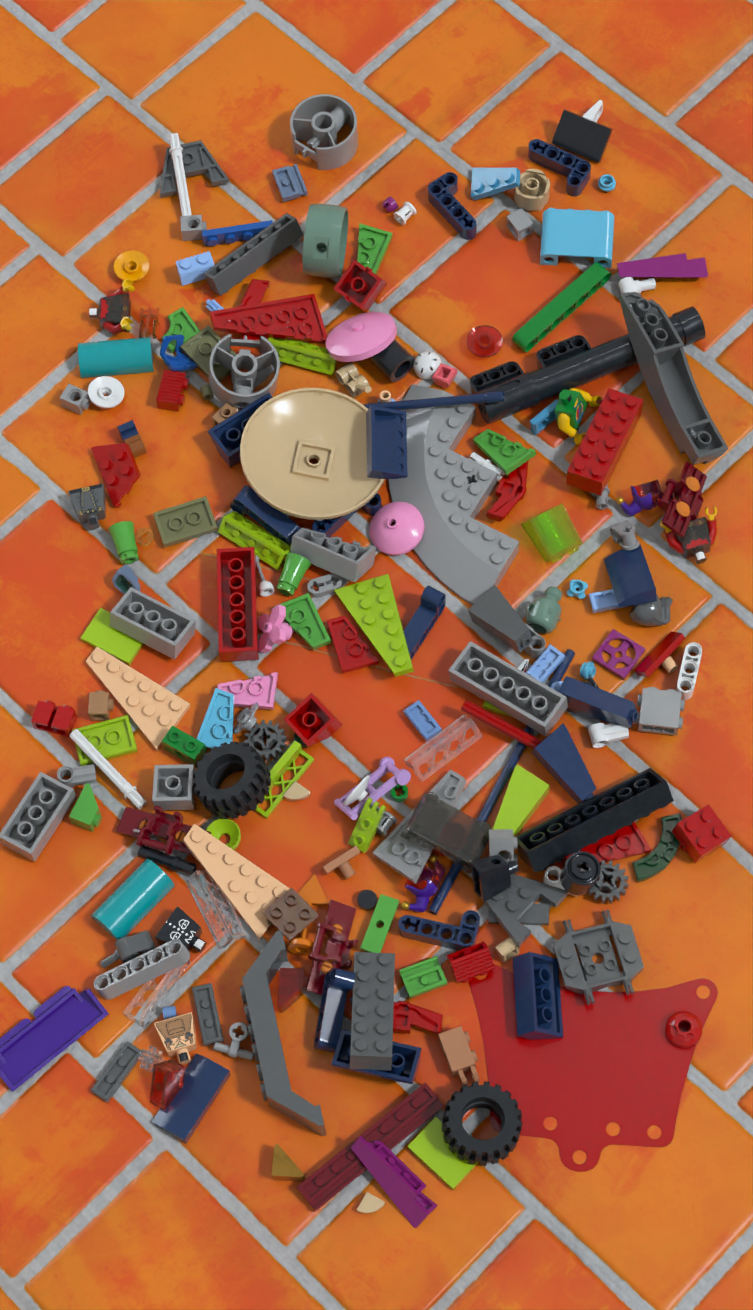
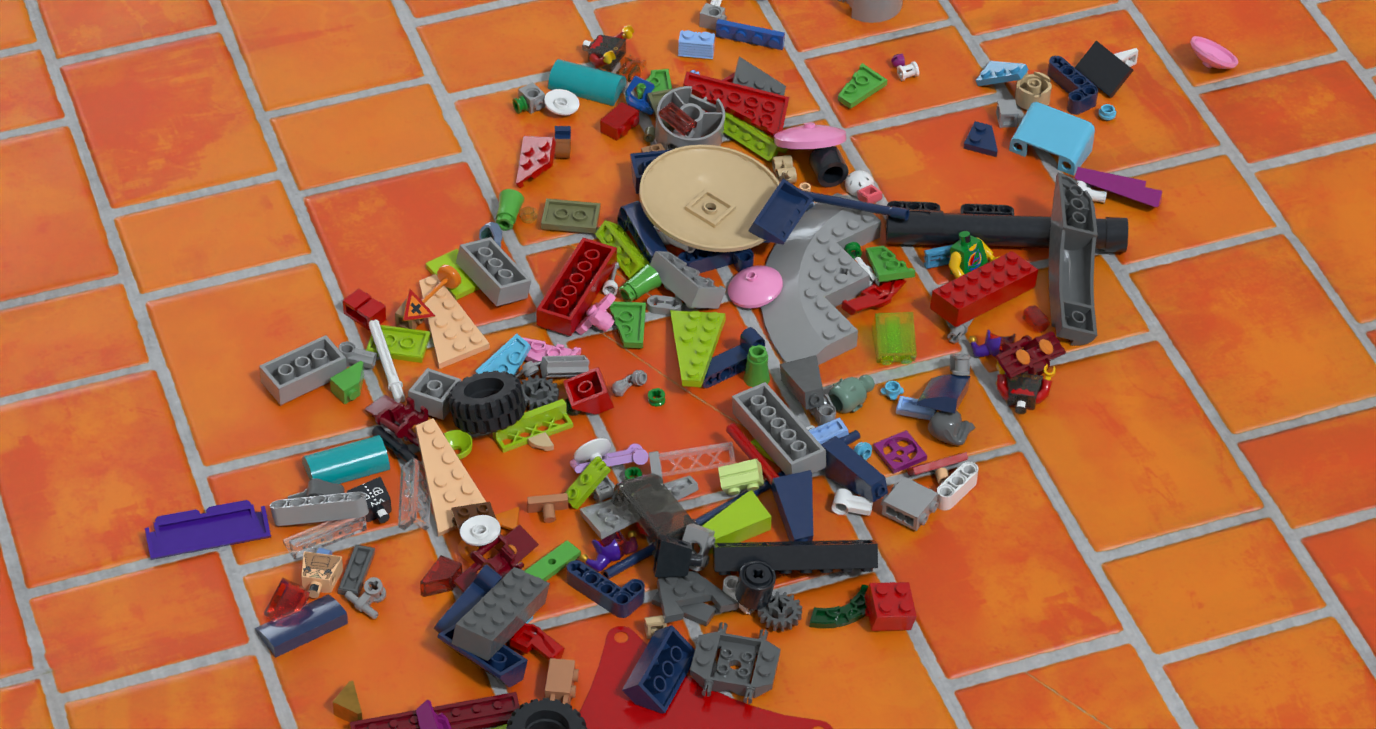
camera: 20 degrees right, 20 degrees down
dark grey torso [68,483,106,530] -> none
dark grey tile [90,1041,144,1103] -> none
light orange dish [114,250,150,282] -> none
clear gear [138,1046,165,1073] -> none
green brick [162,725,207,768] -> none
dark grey brick [204,213,303,296] -> none
dark grey slope [240,930,326,1136] -> none
sand blue plate [272,164,307,202] -> none
sand green cylinder [302,204,348,278] -> none
red wing [327,616,379,673] -> none
red brick [333,259,387,313] -> none
black tile [357,890,377,911] -> none
bright green plate [399,956,448,999] -> none
medium blue plate [403,700,442,742] -> none
dark blue beam [428,172,477,240] -> none
red brick [447,941,495,983] -> none
clear red dish [466,325,503,358] -> none
green beam [512,262,611,353] -> none
red wing [564,822,651,869] -> none
none -> orange piece [403,264,461,321]
none -> white dish [460,515,501,546]
none -> green bush [512,96,528,114]
none -> light grey piece [540,355,590,378]
none -> light grey piece [611,370,647,397]
none -> green bush [648,388,666,407]
none -> light grey beam [649,451,664,487]
none -> clear red tile [659,102,697,136]
none -> yellowish green brick [718,459,764,495]
none -> dark grey wing [732,56,786,96]
none -> bright green plant [743,345,770,387]
none -> green bush [844,242,862,260]
none -> dark blue wing [964,121,998,157]
none -> clear red brick [1023,305,1050,333]
none -> bright pink dish [1190,36,1238,69]

